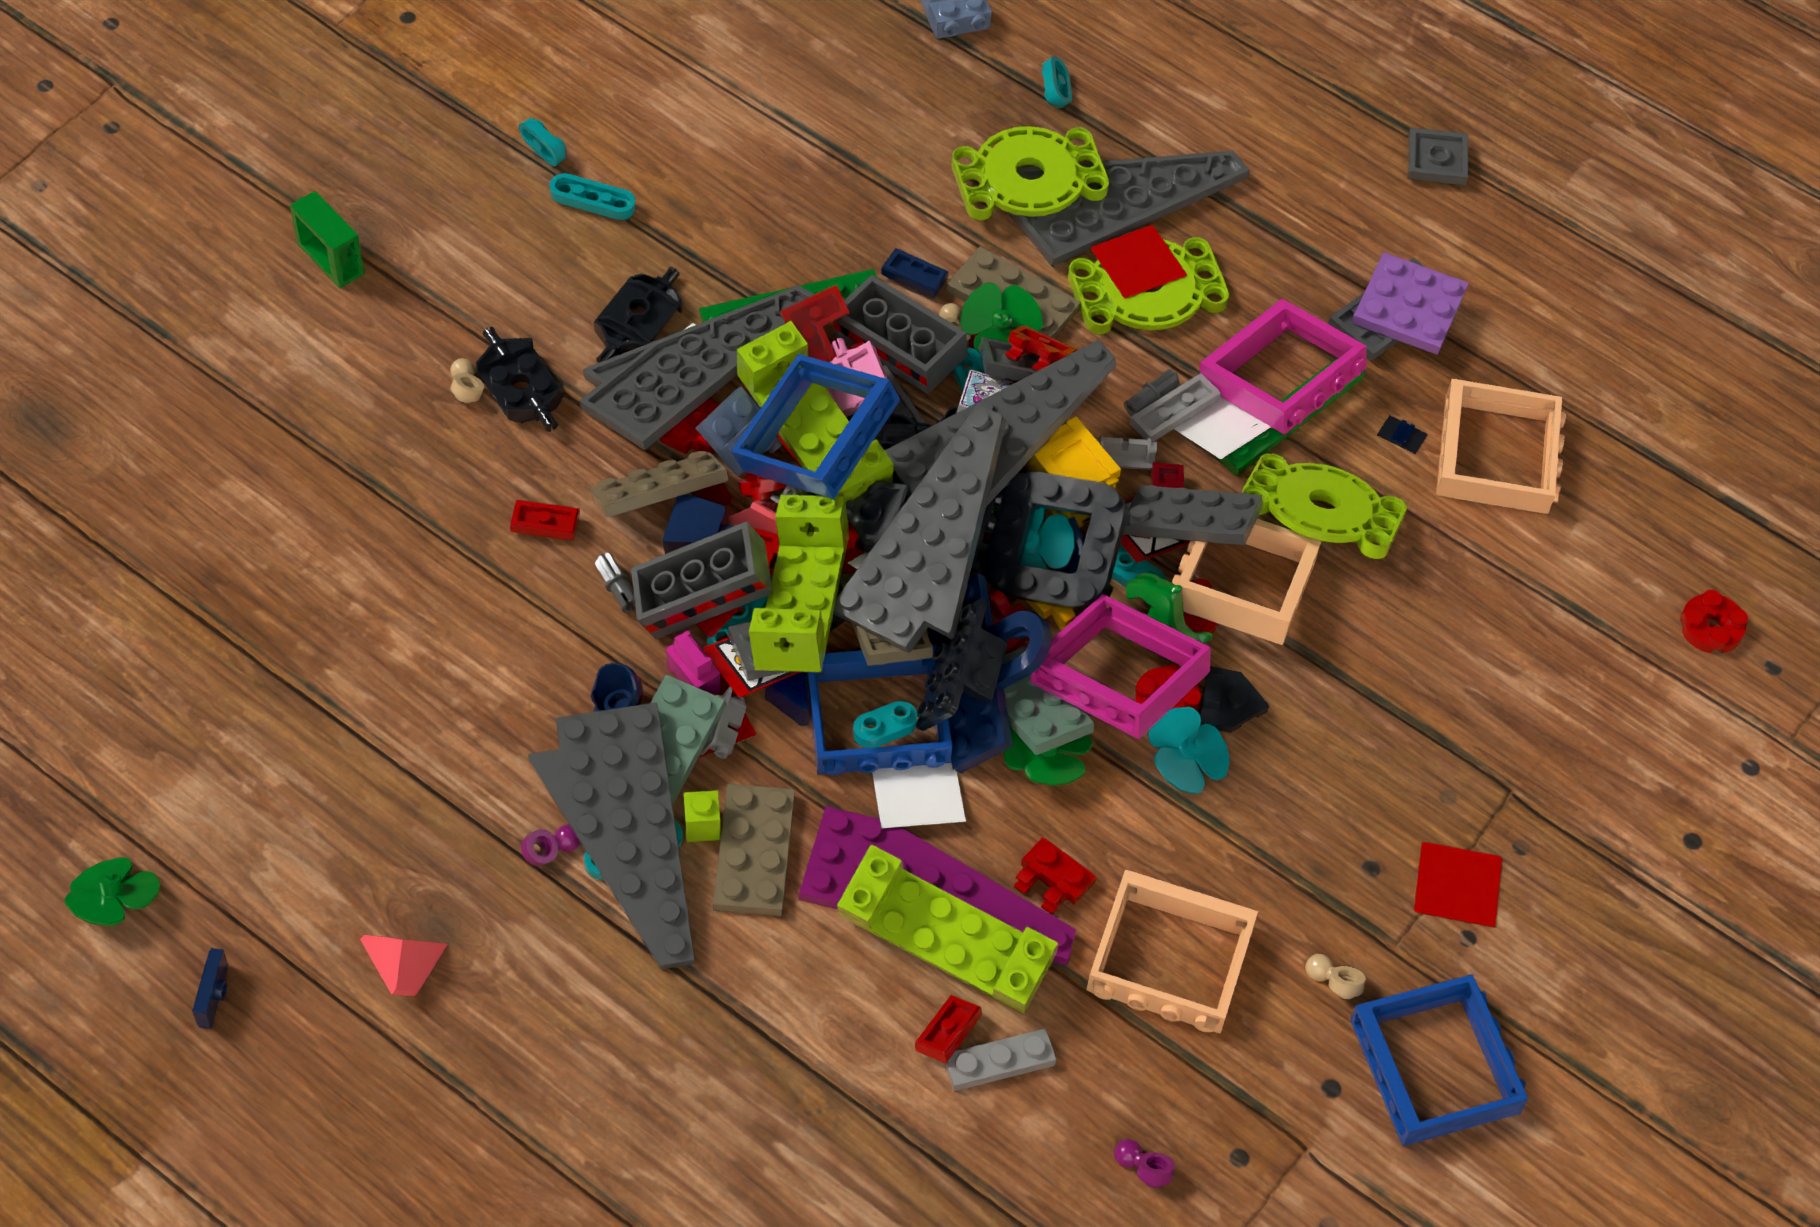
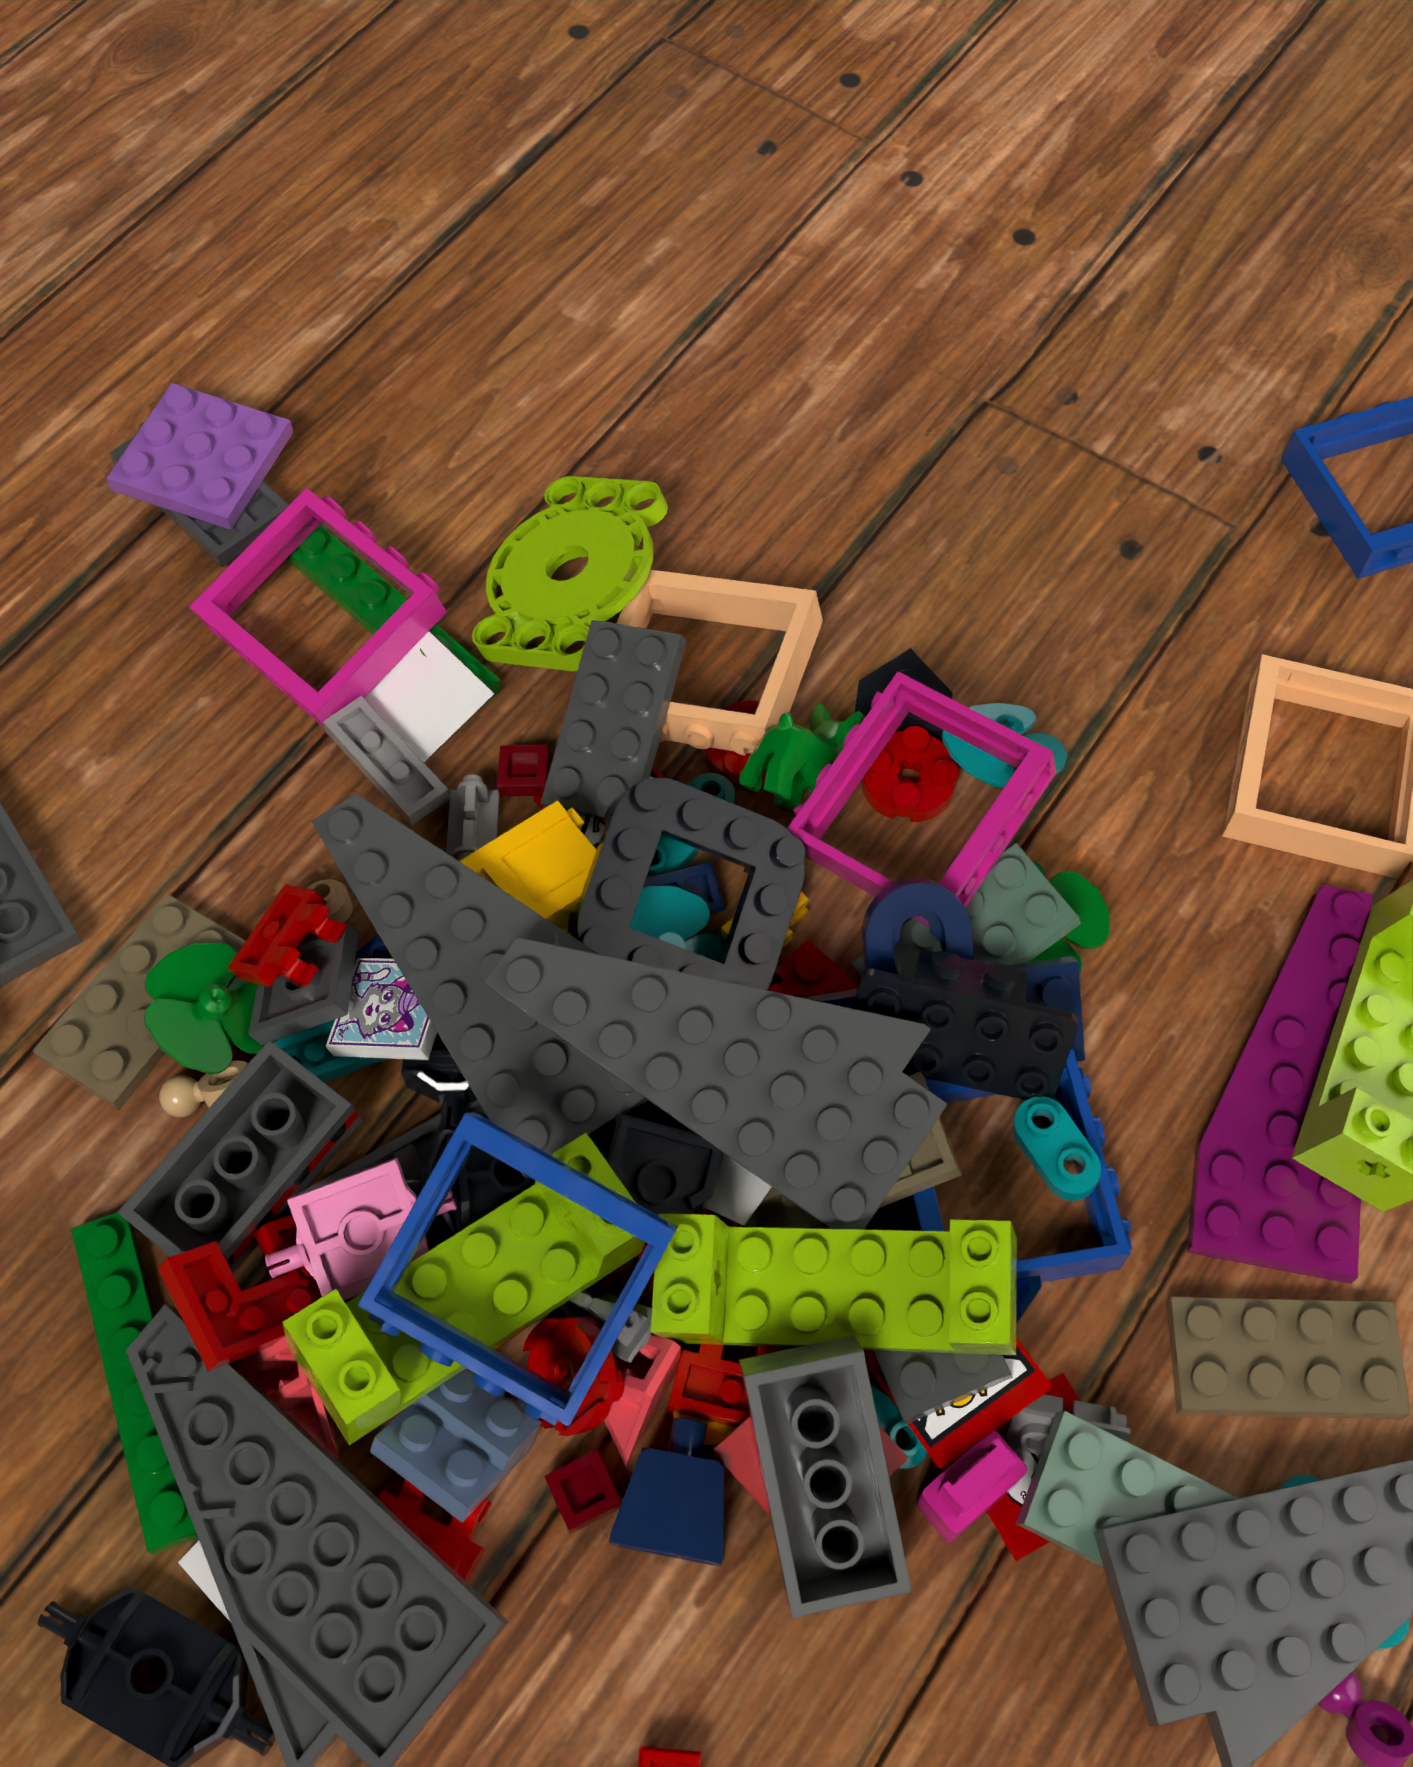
camera: 90 degrees left, 5 degrees up
dark tan plate [589,451,729,517] -> none
dark blue hair [591,663,643,712] -> none
dark grey axle [595,553,636,613] -> none
lime brick [684,790,721,842] -> none
white sticker [872,763,966,828] -> none
dark blue plate [881,248,949,298] -> none
red plate [1014,837,1097,915] -> none
lime piece [1068,237,1229,335] -> none
red sticker [1091,225,1187,298] -> none
dark grey axle [1124,369,1179,416] -> none
tan plate [1305,954,1366,999] -> none
black piece [1377,415,1428,454] -> none
red sticker [1414,842,1502,927] -> none
light nougat window [1436,379,1566,514] -> none
red plate [1680,590,1748,653] -> none

